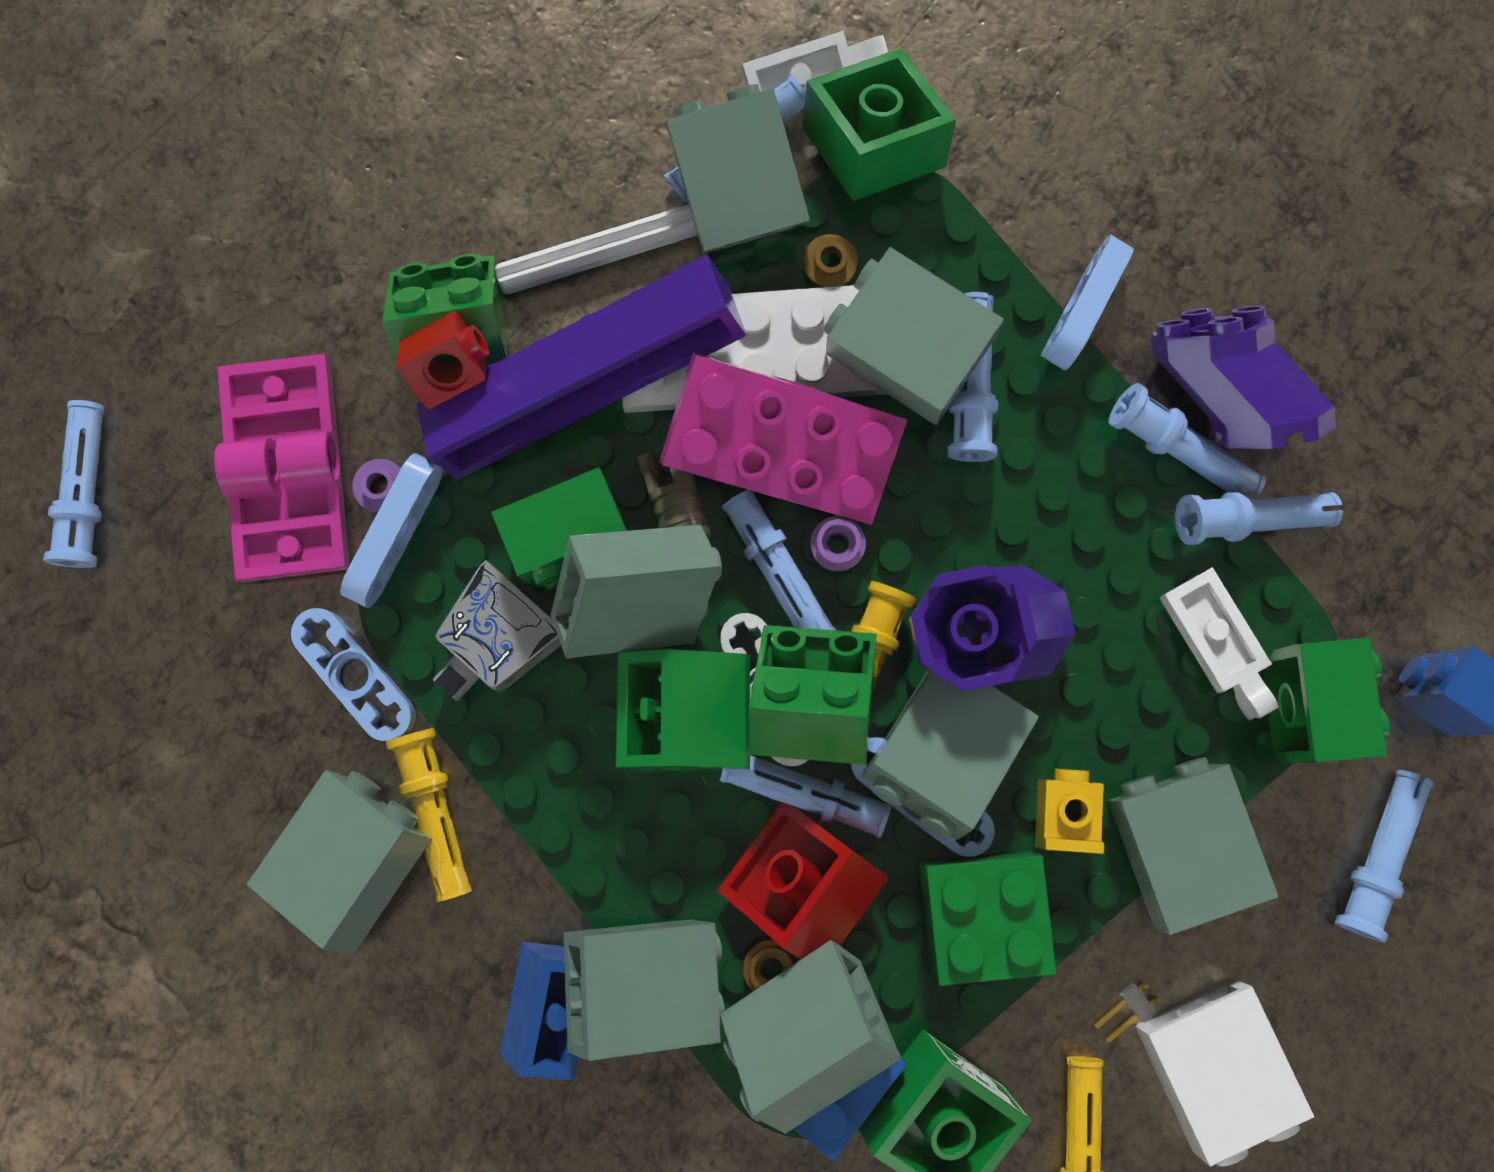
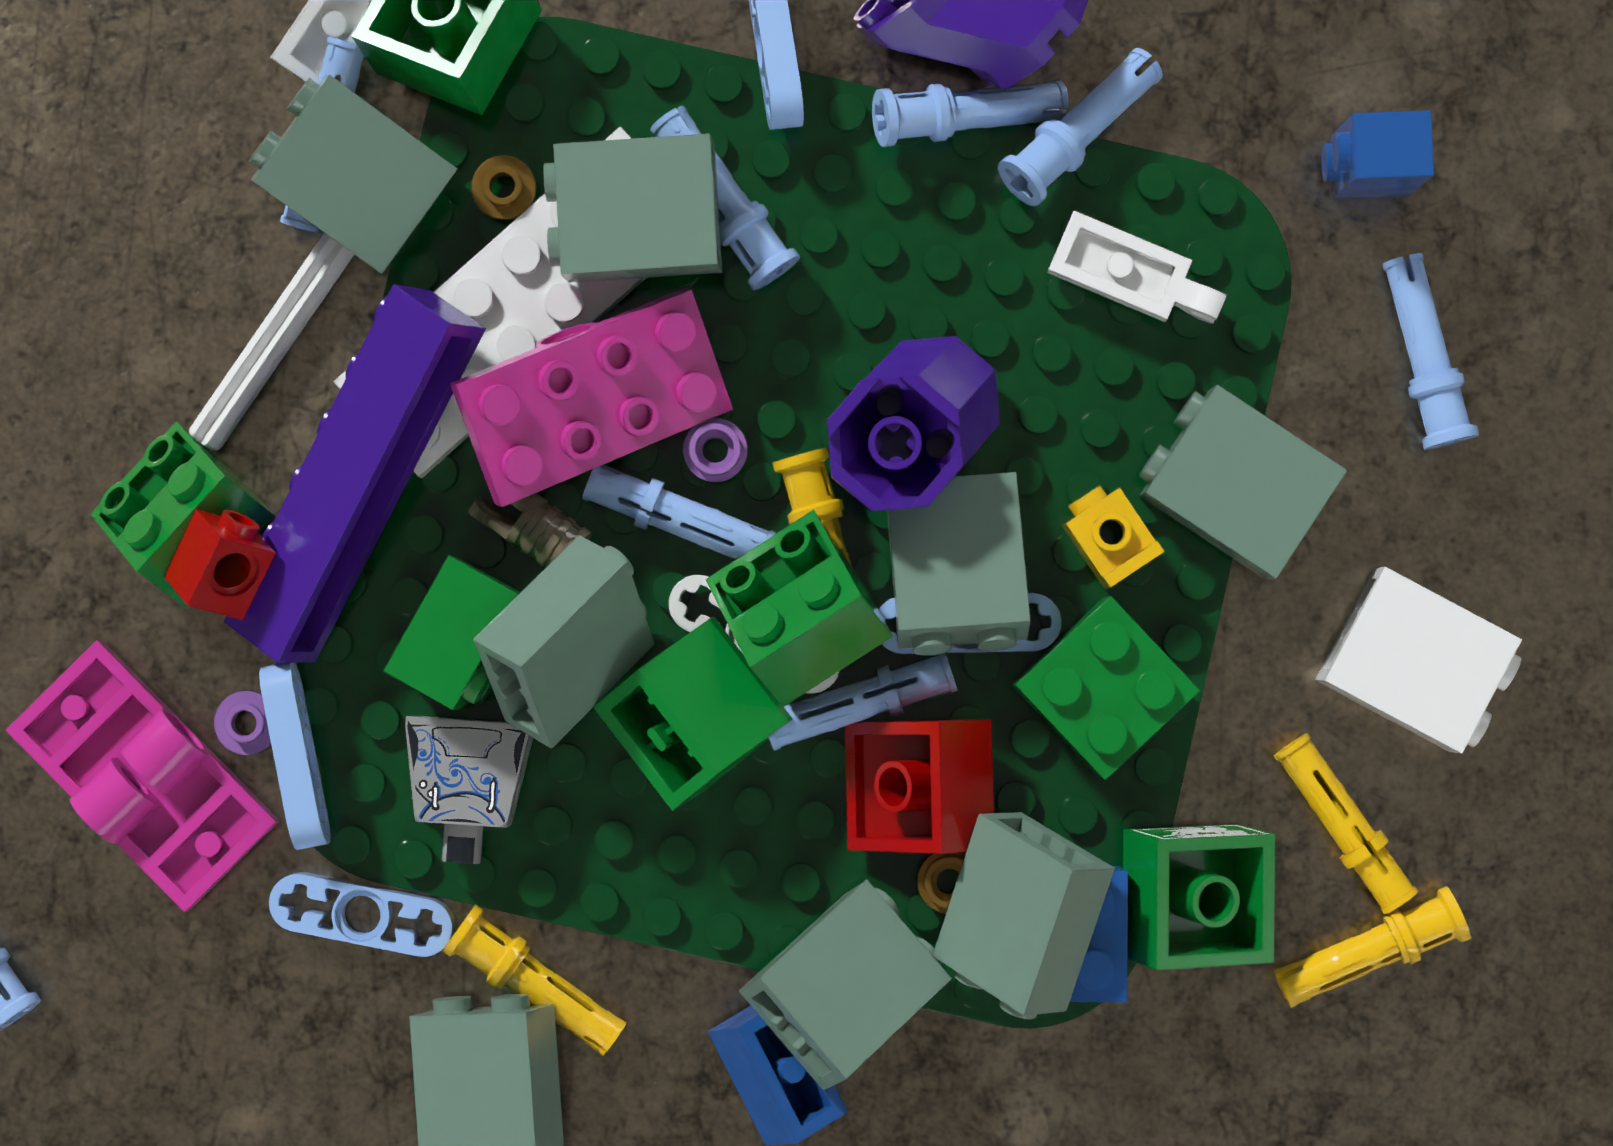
camera: 35 degrees left, 5 degrees up
piece [1094,981,1162,1043] -> none
green brick [1262,637,1390,763] -> none

